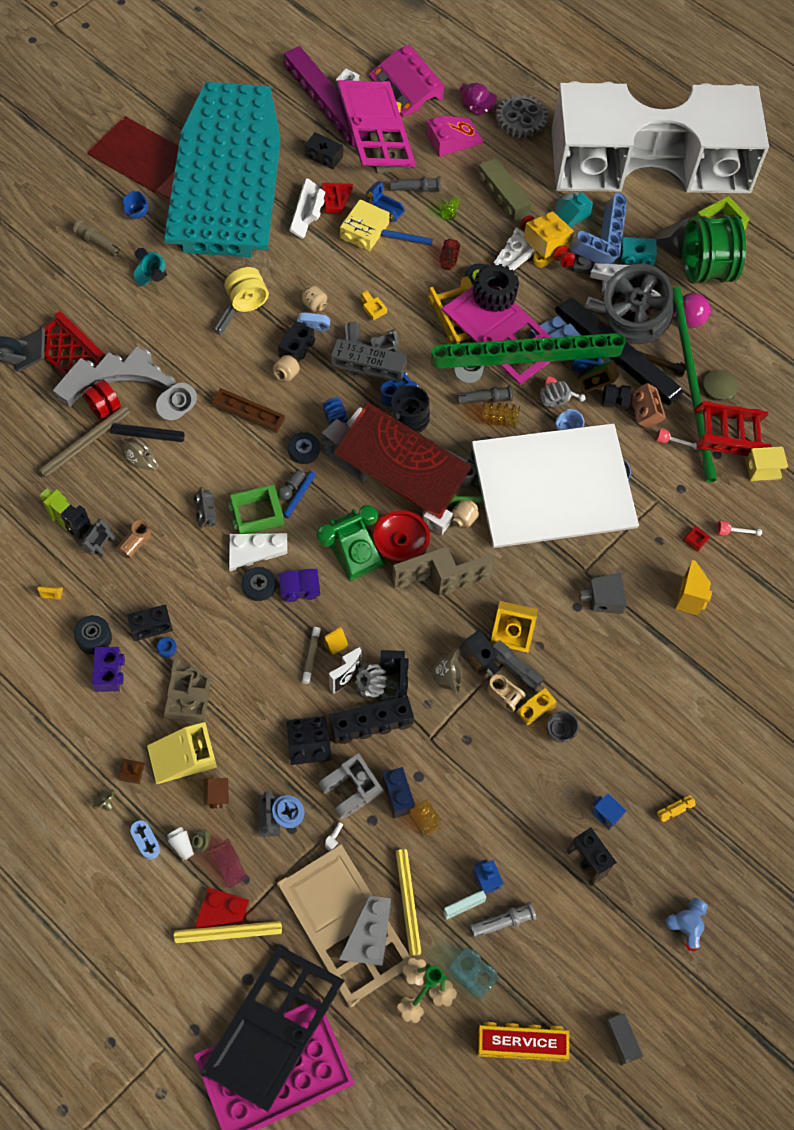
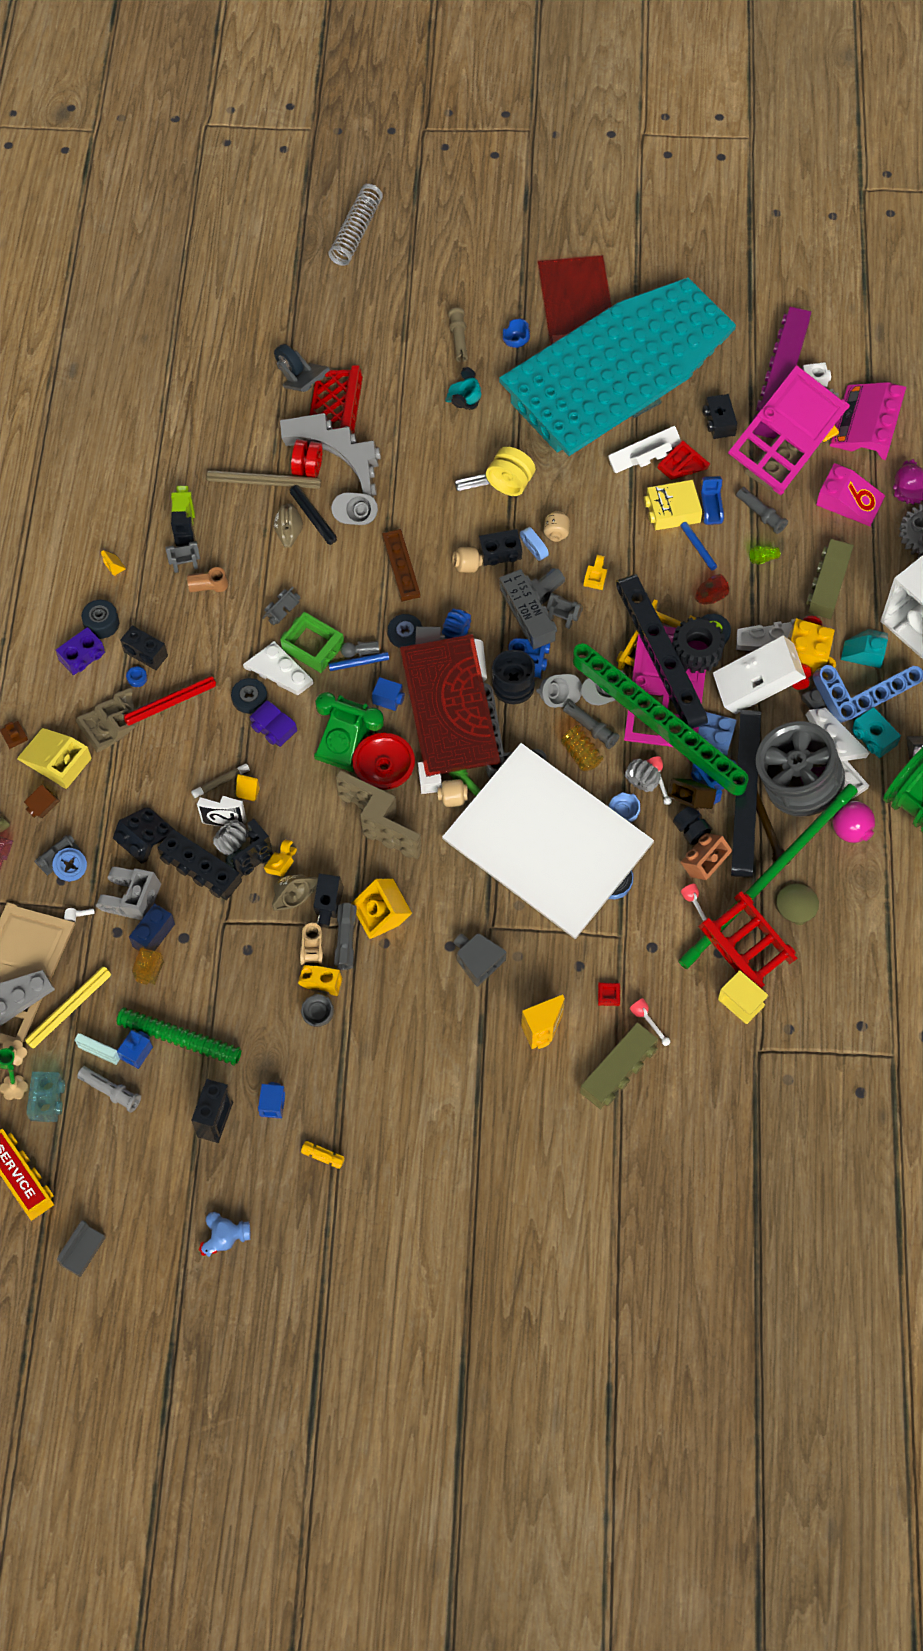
camera: 55 degrees right, 0 degrees up
none -> green piece [116,1007,241,1066]
none -> red axle [124,676,216,726]
none -> yellow plate [264,839,297,877]
none -> blue brick [372,677,405,711]
none -> light grey piece [536,674,582,708]
none -> olive brick [580,1022,658,1110]
none -> black beam [616,574,708,729]
none -> white brick [713,635,806,714]

